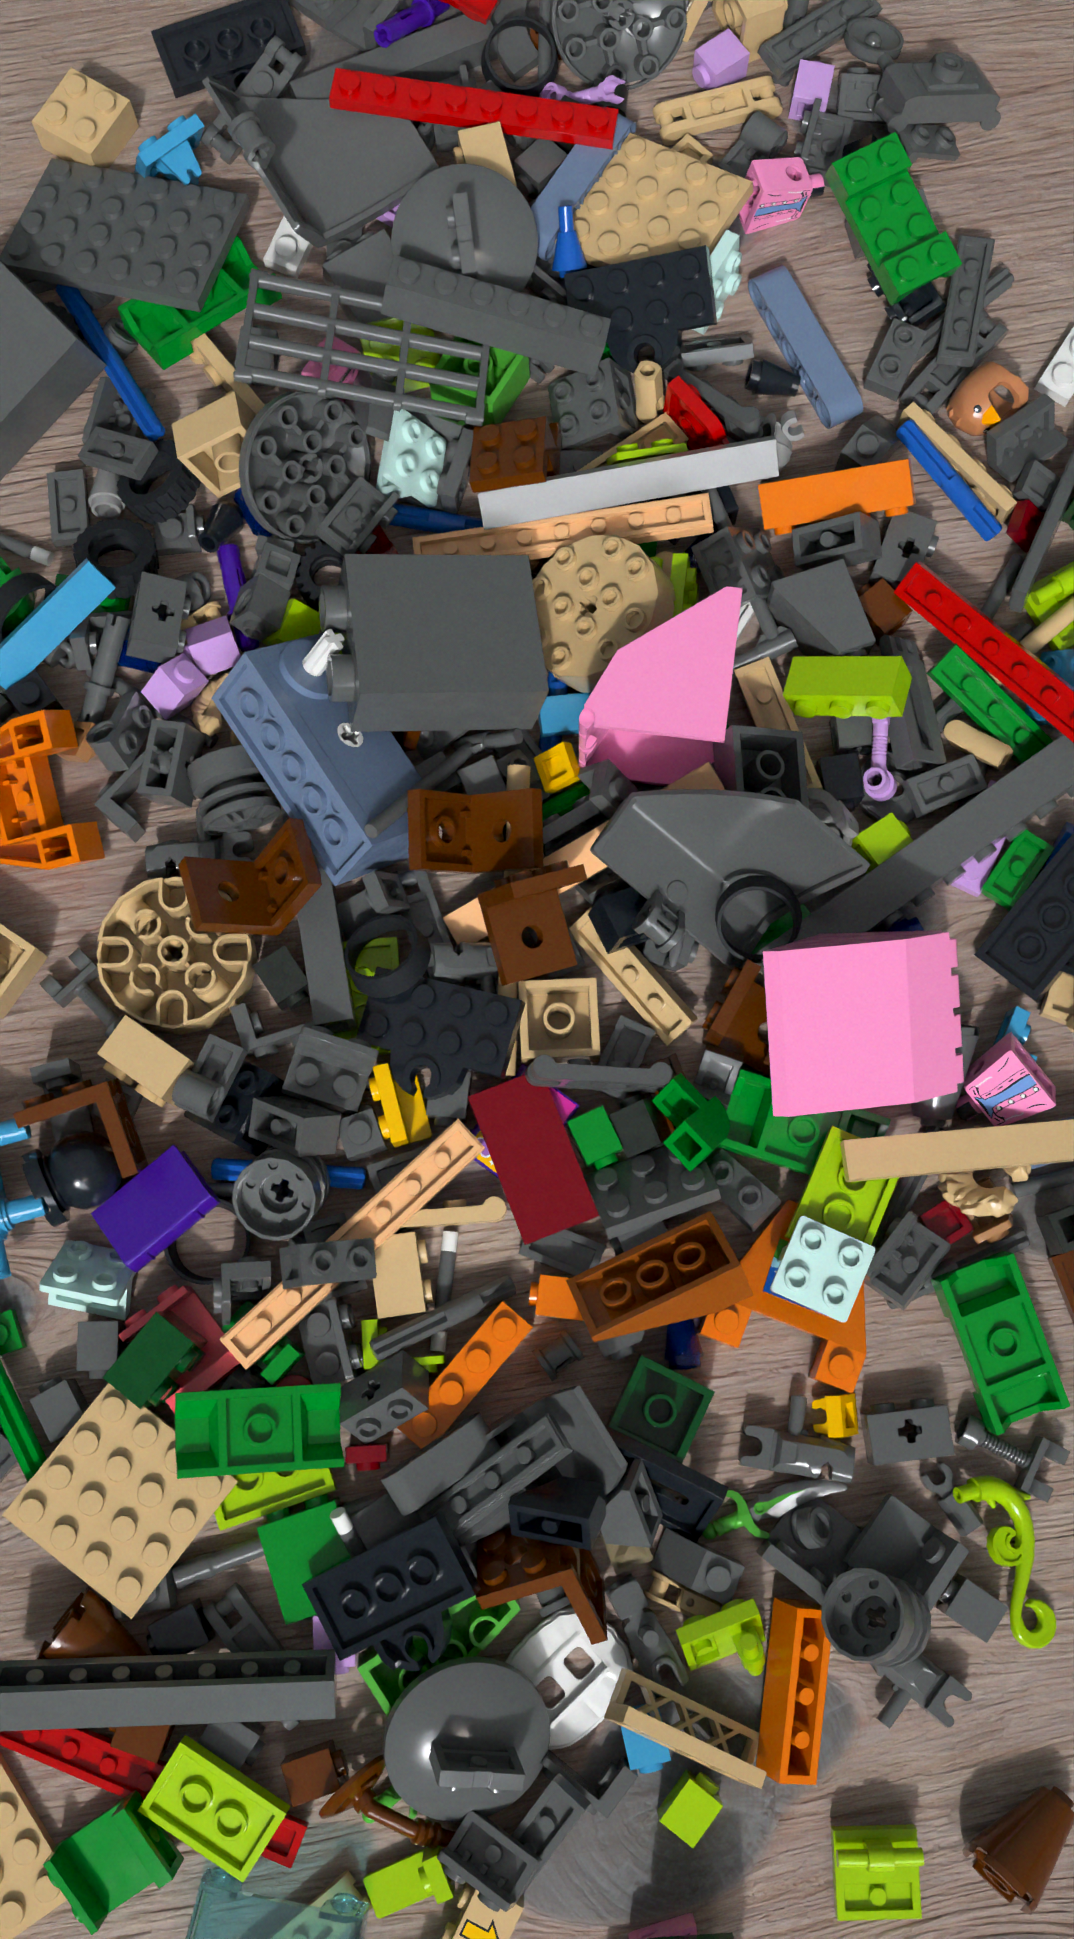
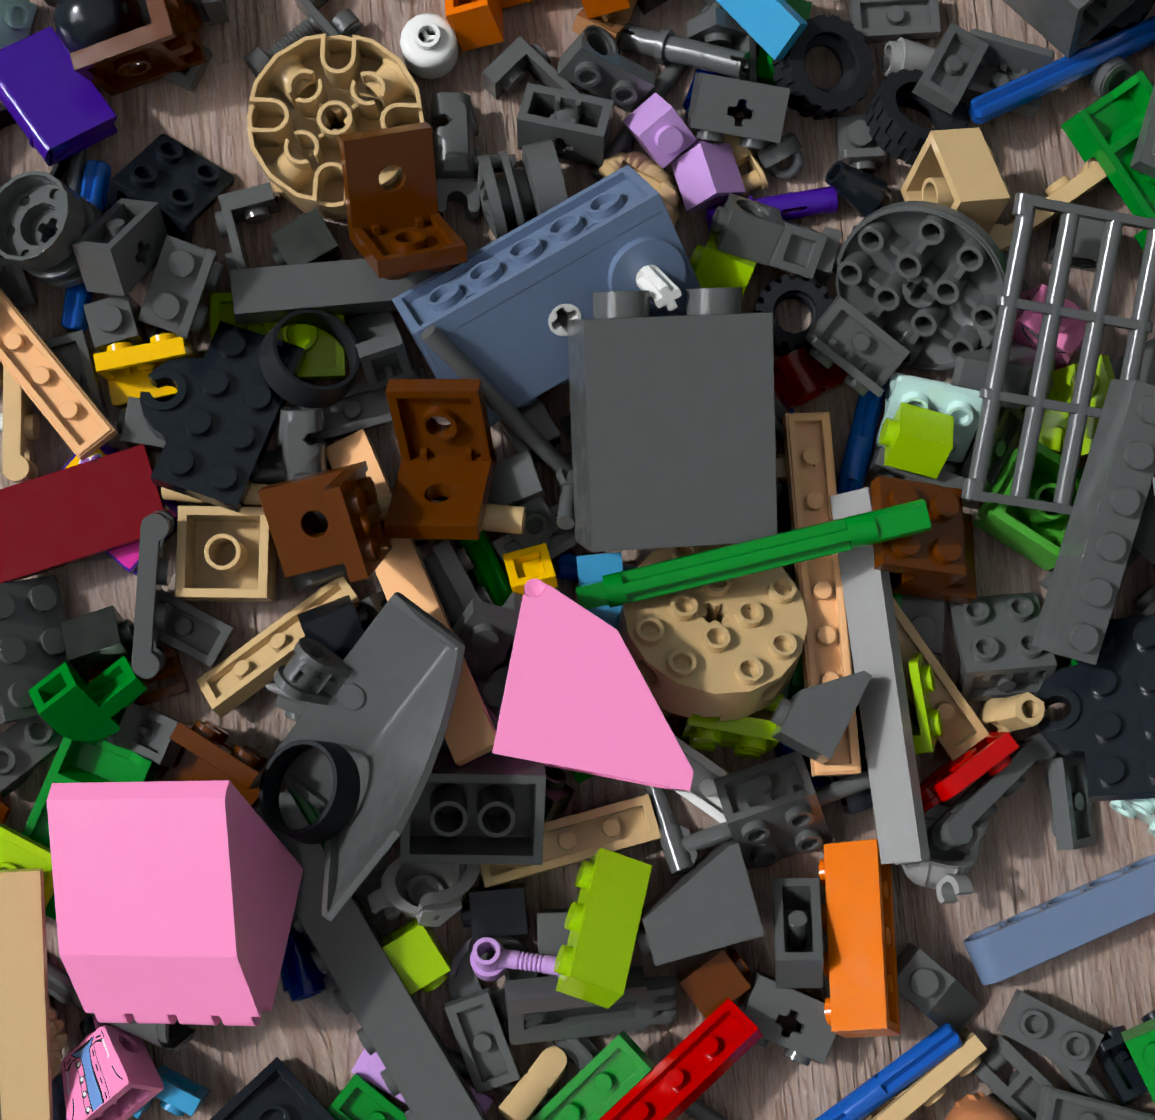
camera: 90 degrees right, 5 degrees up
tan brick [97,1015,194,1108] -> none
dark grey plate [172,1034,248,1123] -> none
green brick [567,1105,623,1170] -> none
black cone [744,358,801,397] -> none
none -> white head [400,13,459,79]
none -> green piece [575,499,931,610]
none -> dark grey slope [771,671,872,764]
none -> lime brick [879,402,954,479]

